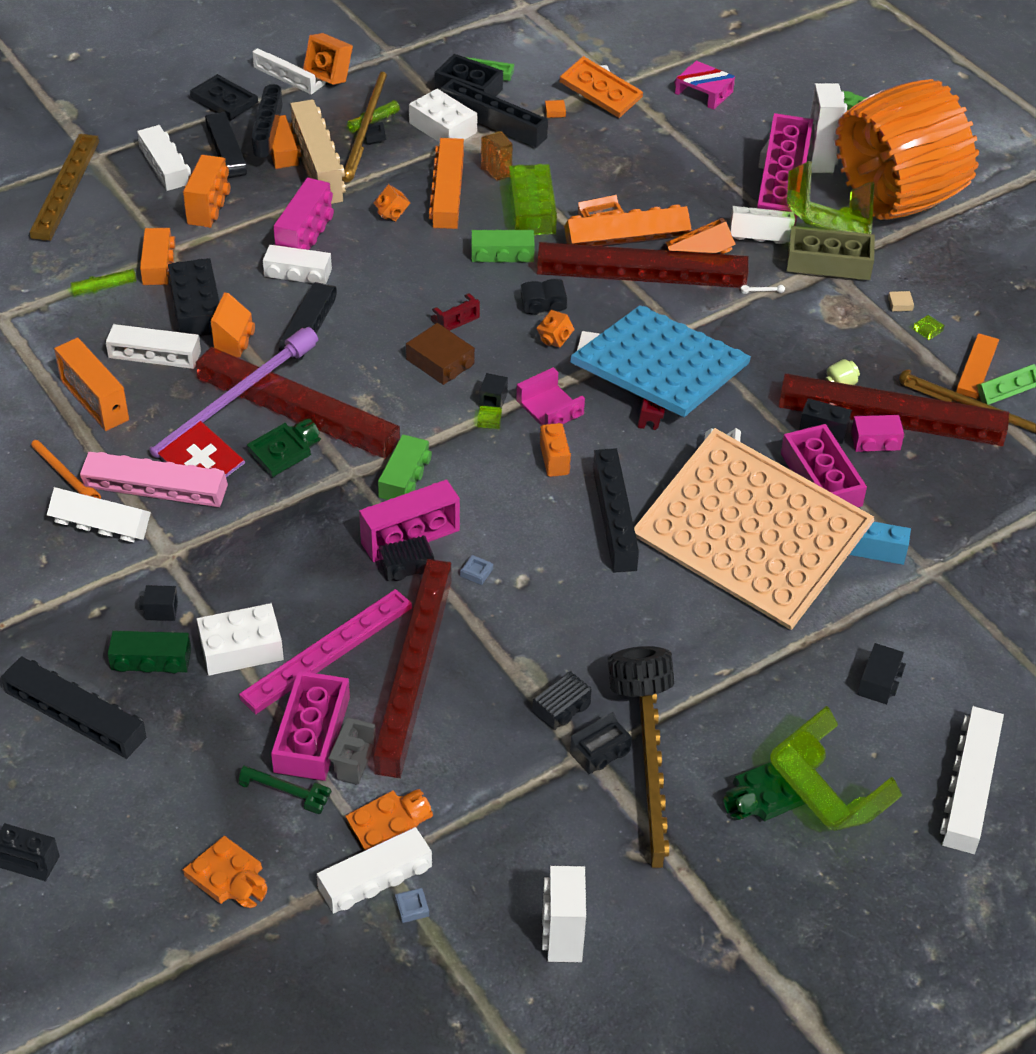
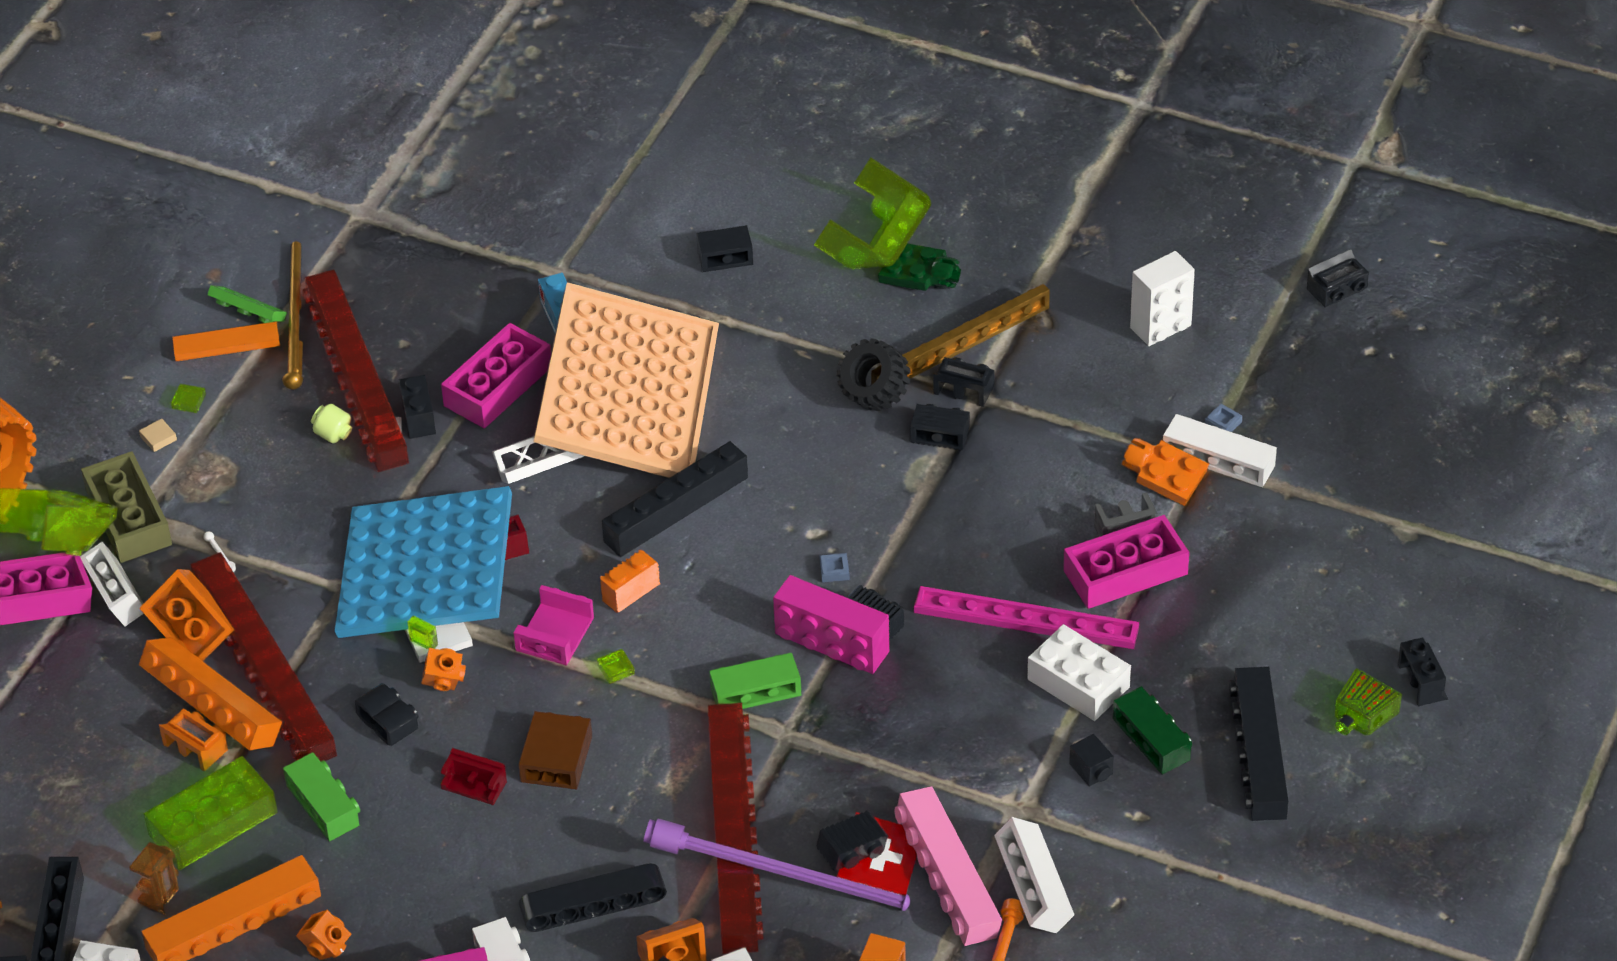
camera: 120 degrees left, 0 degrees up
orange plate [183,836,268,908] -> none
dark green hinge [239,765,332,814] -> none
dark green plate [247,419,321,477] -> none
clear red brick [374,559,452,779] -> none
black brick [479,373,508,411] -> none
dark pink brick [851,415,904,452] -> none
white brick [940,706,1004,854] -> none
none -> clear neon green tile [407,615,438,650]
none -> black brick [816,810,888,871]
none -> clear neon green torso [1335,668,1402,735]

